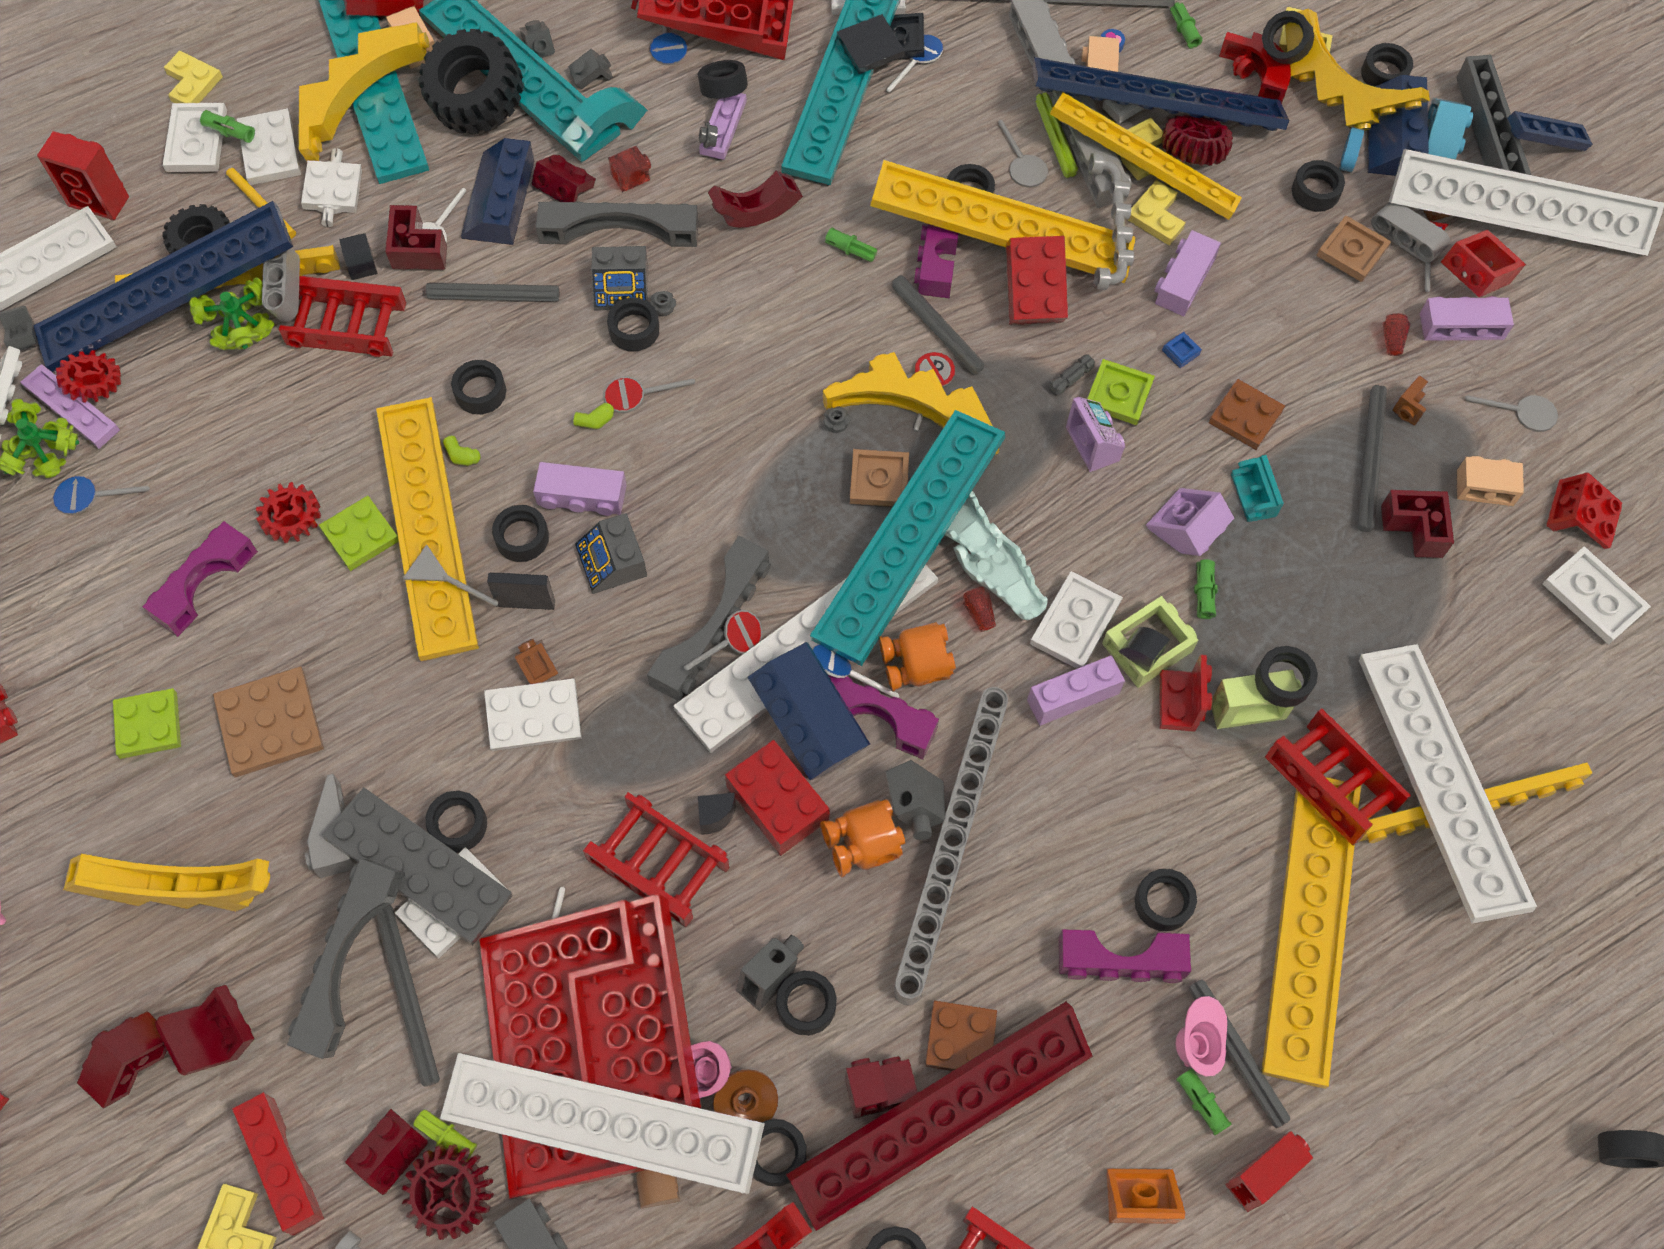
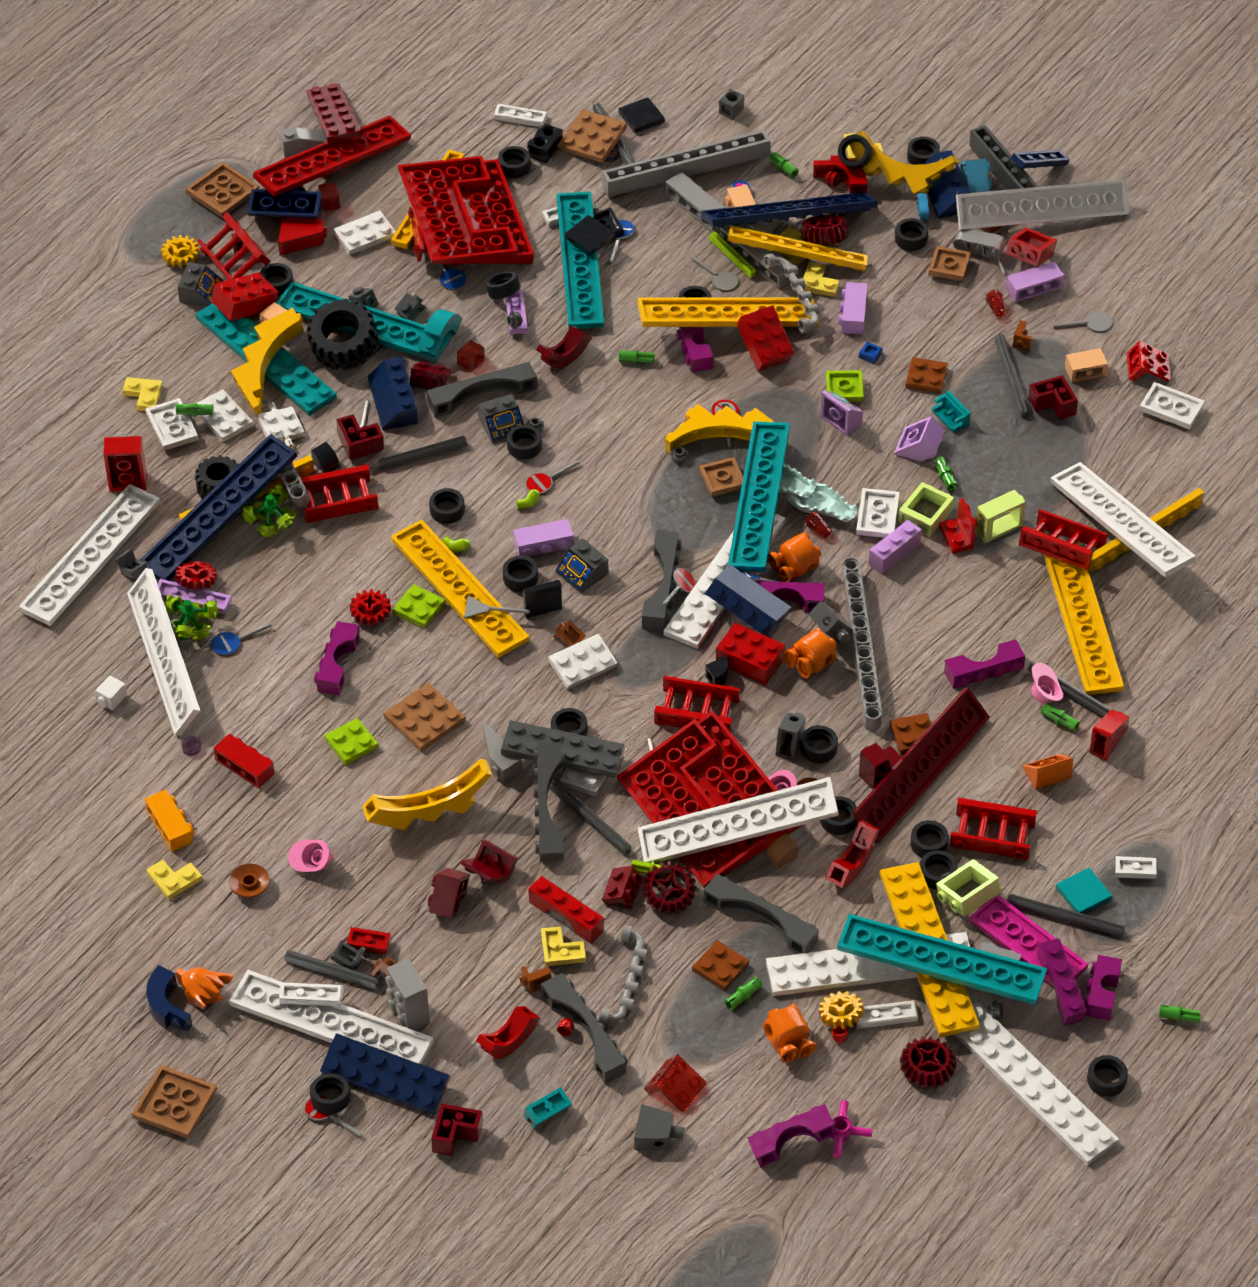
camera: 20 degrees left, 15 degrees down
yellow bar [226,168,296,239] -> none
dark grey axle [892,275,984,375] -> none
dark grey axle [1049,354,1095,395] -> none
black brick [1119,627,1170,672] -> none
black tyre [1134,869,1197,931] -> none
black tyre [1255,646,1318,708] -> none

